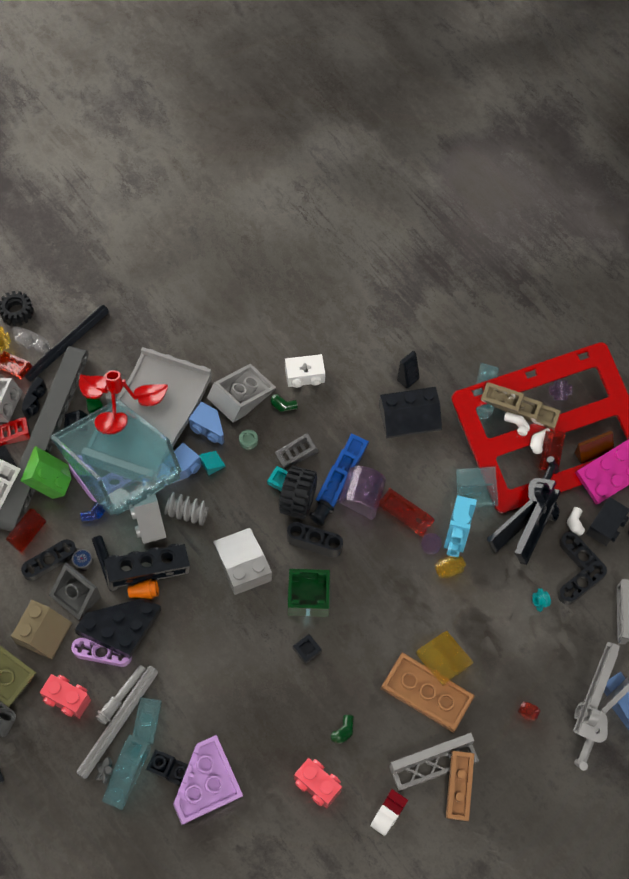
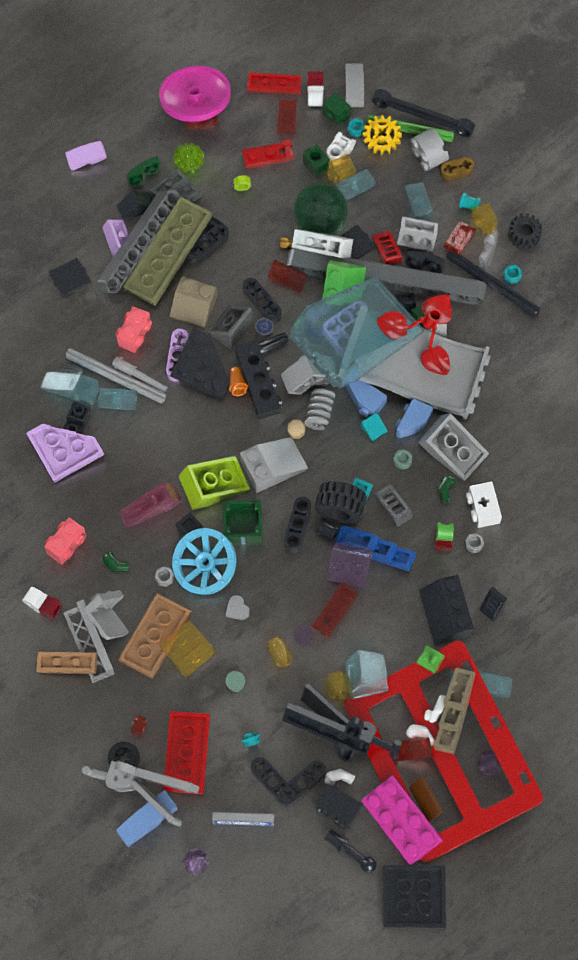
camera: 90 degrees right, 5 degrees up
medium azure hips [444,495,477,557] -> none
none -> light grey bracket [84,590,129,640]
none -> black gear [108,741,140,767]
none -> clear pink slope [119,482,183,528]
none -> light grey tile [155,566,174,587]
none -> red plate [163,711,210,794]
none -> medium azure wheel [172,528,236,595]
none -> lime slope [178,456,250,510]
none -> light grey tile [225,595,250,620]
none -> sand green tile [226,671,246,692]
none -> tan tile [287,420,306,439]
none -> clear yellow head [324,670,352,701]
none -> bright green tile [417,646,445,674]
none -> bright green leg [435,522,454,551]
none -> light grey tile [465,533,484,553]
none -> teal tile [503,265,522,284]

